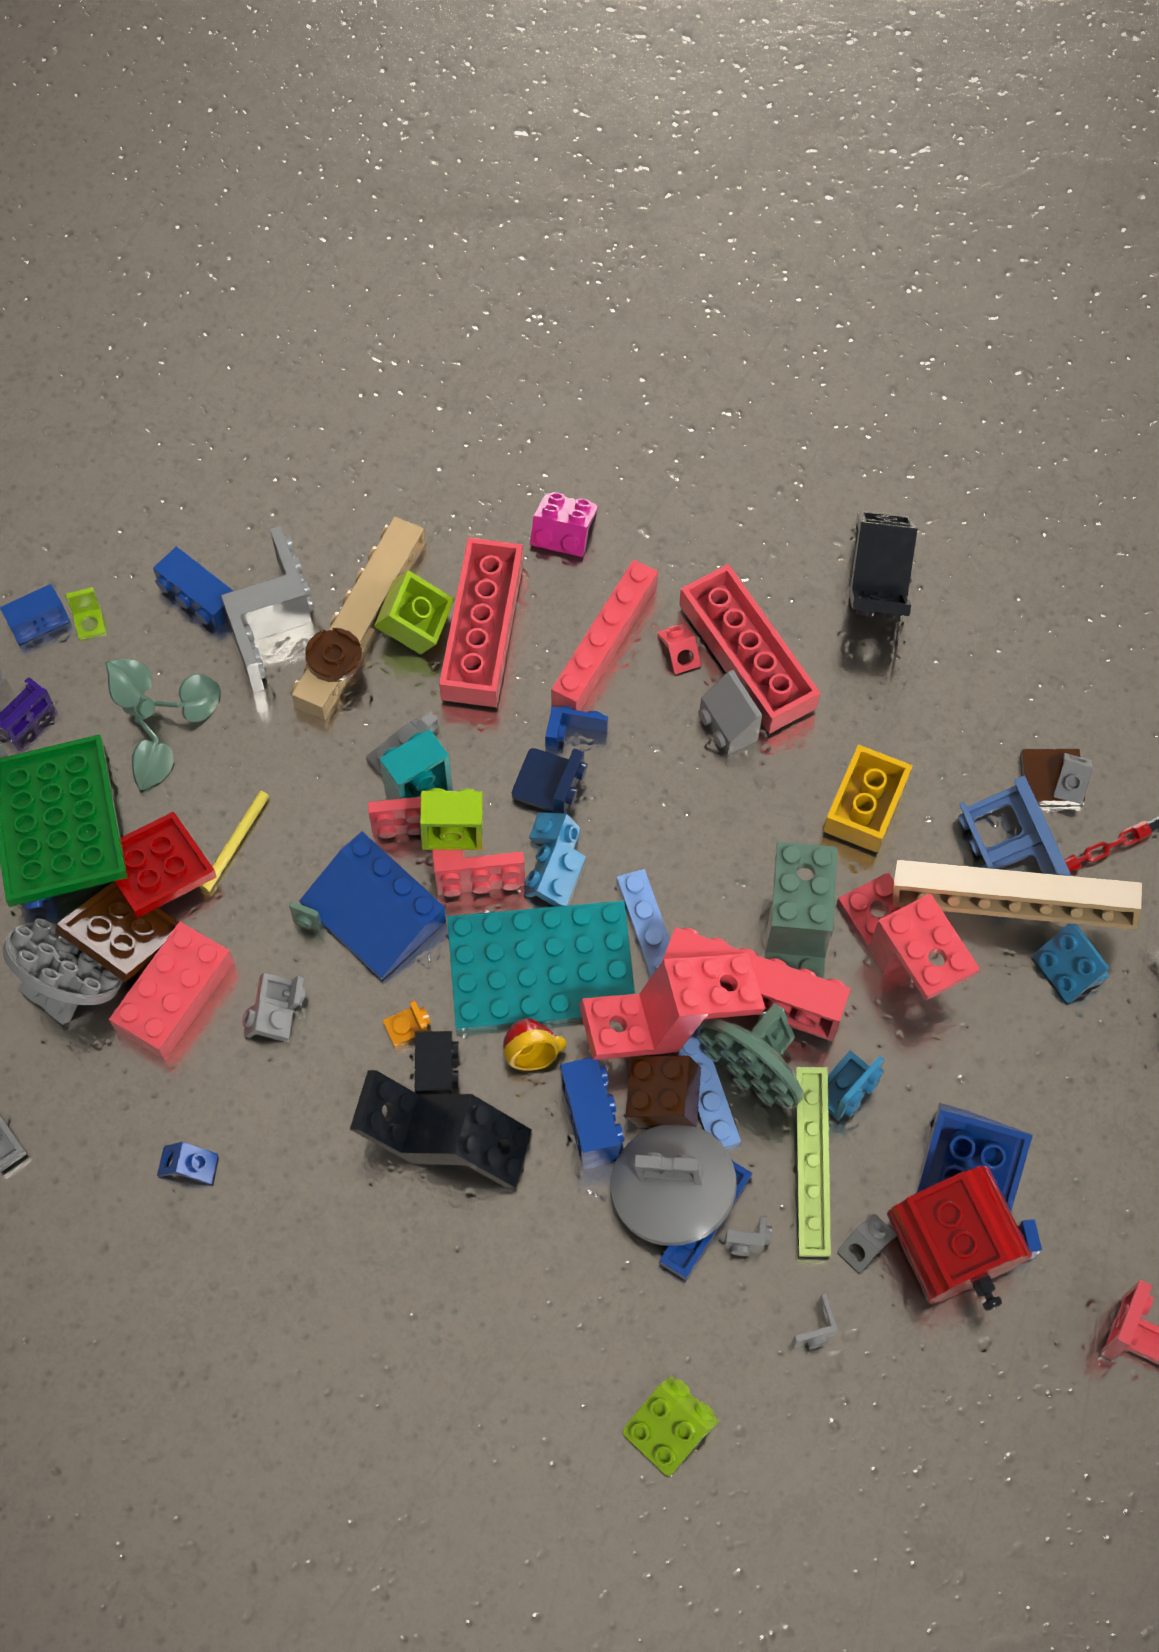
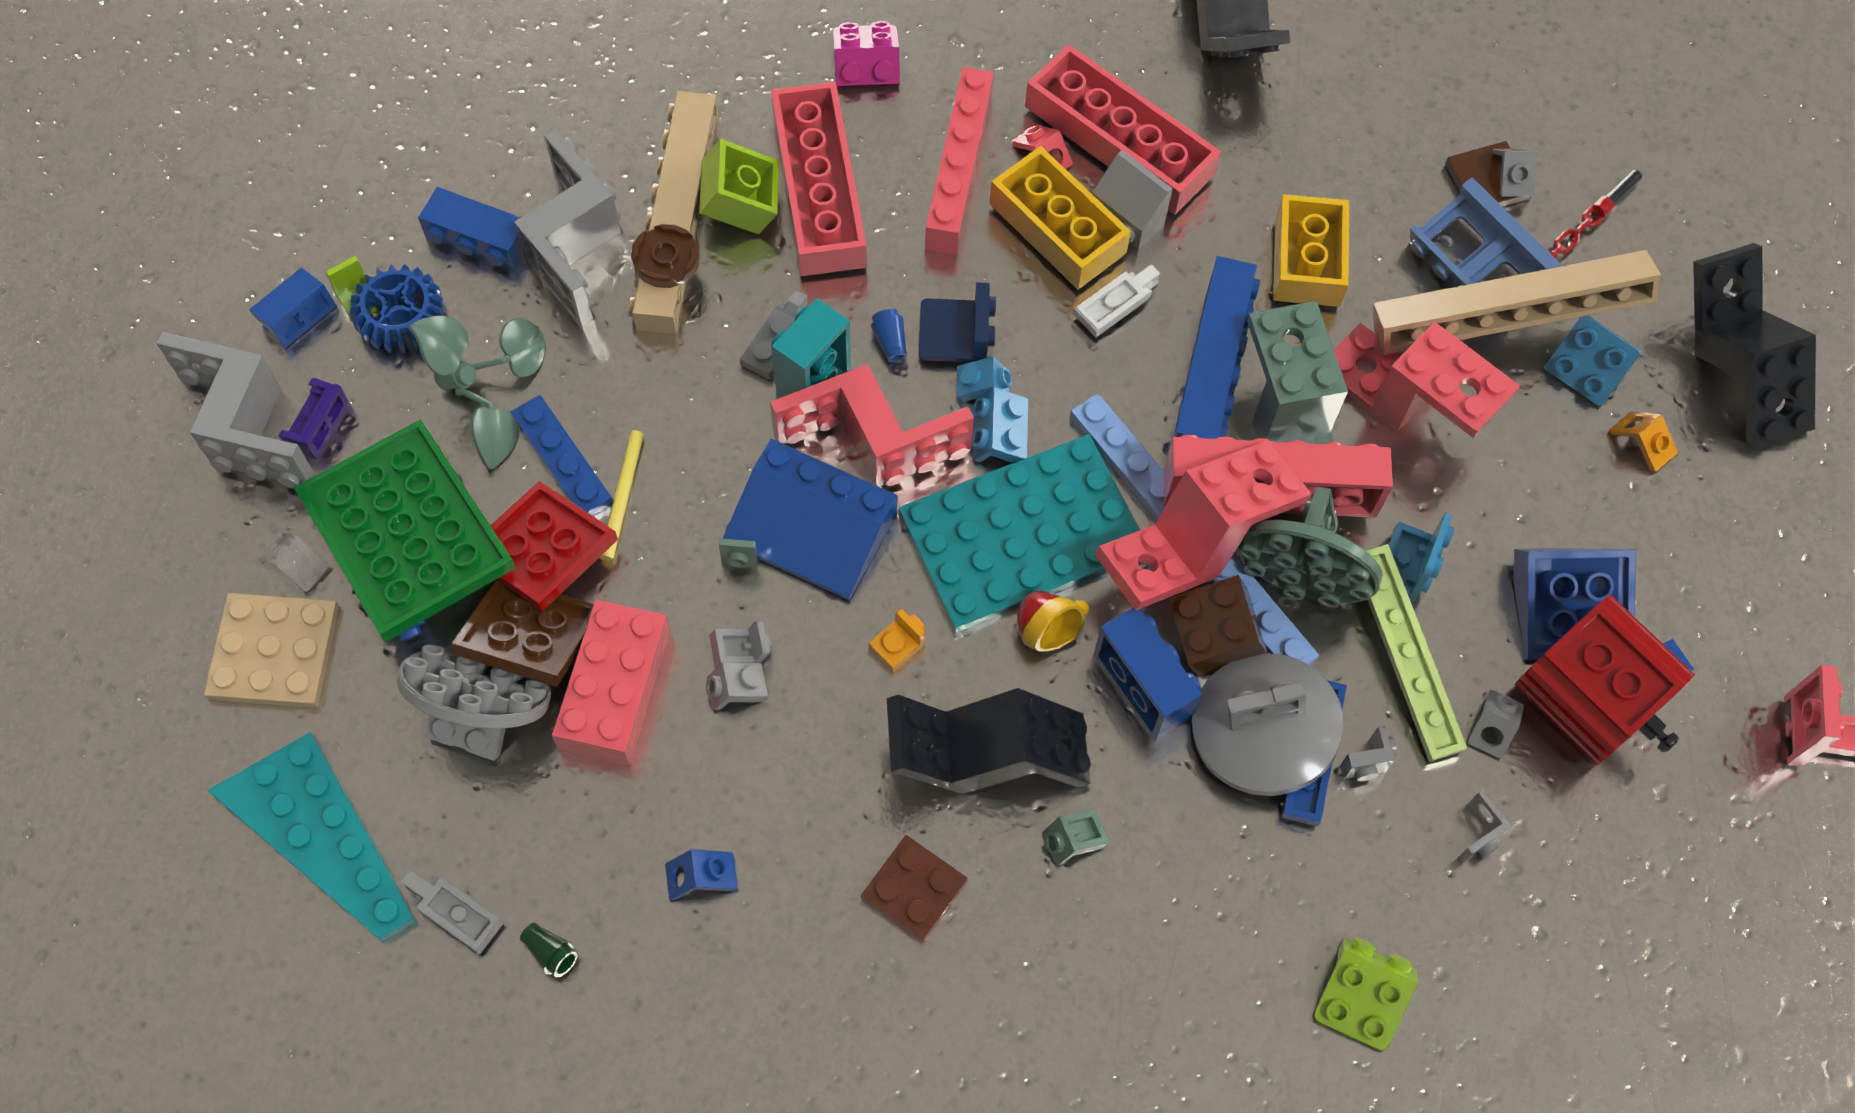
camera: 20 degrees left, 0 degrees up
black brick [414,1031,459,1094] -> none
lime brick [420,788,483,850] -> none
blue bracket [545,706,608,751] -> none
none -> blue gear [350,264,445,353]
none -> blue plate [510,395,613,516]
none -> dark green cone [520,922,578,977]
none -> copper plate [861,835,968,943]
none -> blue cone [871,309,907,362]
none -> yellow brick [989,146,1131,290]
none -> sand green bracket [1042,808,1110,865]
none -> white hinge [1074,264,1160,337]
none -> blue brick [1171,256,1260,444]
none -> light orange bracket [1609,412,1678,472]

